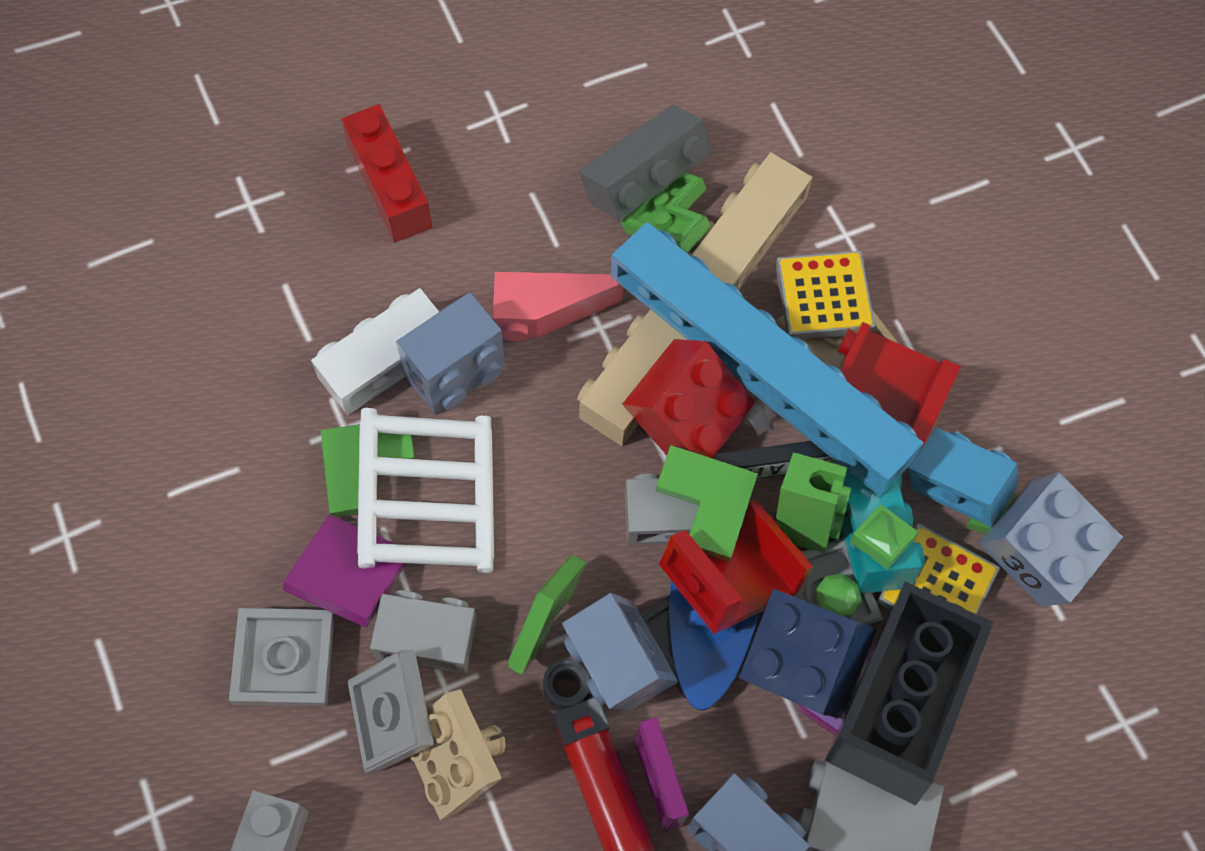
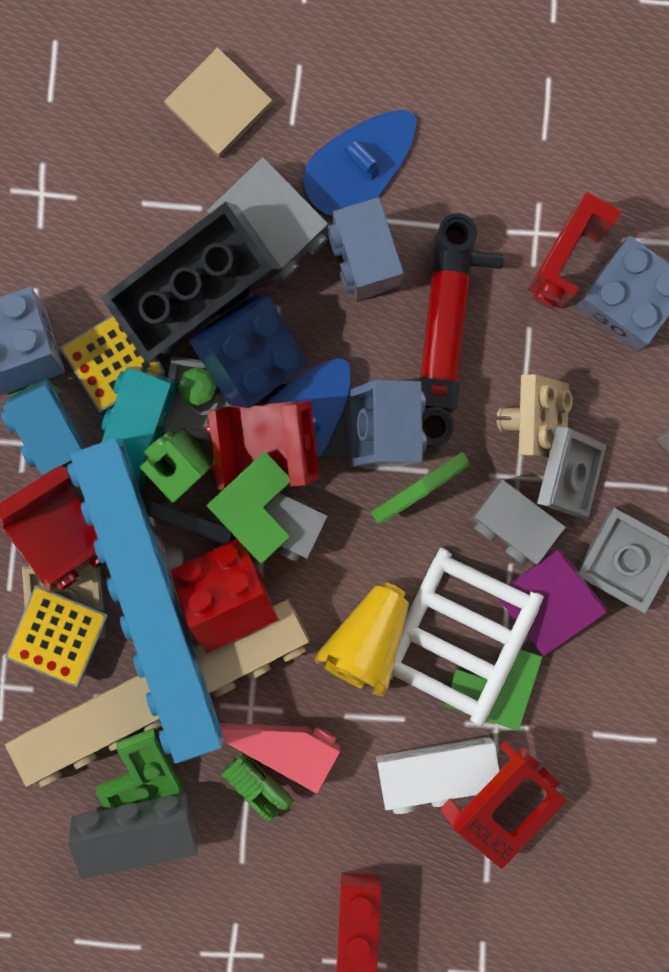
camera: 150 degrees left, 20 degrees up
sand blue brick [396,292,505,415] -> none
magenta tile [634,717,689,832] -> none
bright green tile [850,504,918,570] -> none
none -> bright green hinge [220,752,293,822]
none -> yellow cone [314,583,409,697]
none -> red window [439,741,567,869]

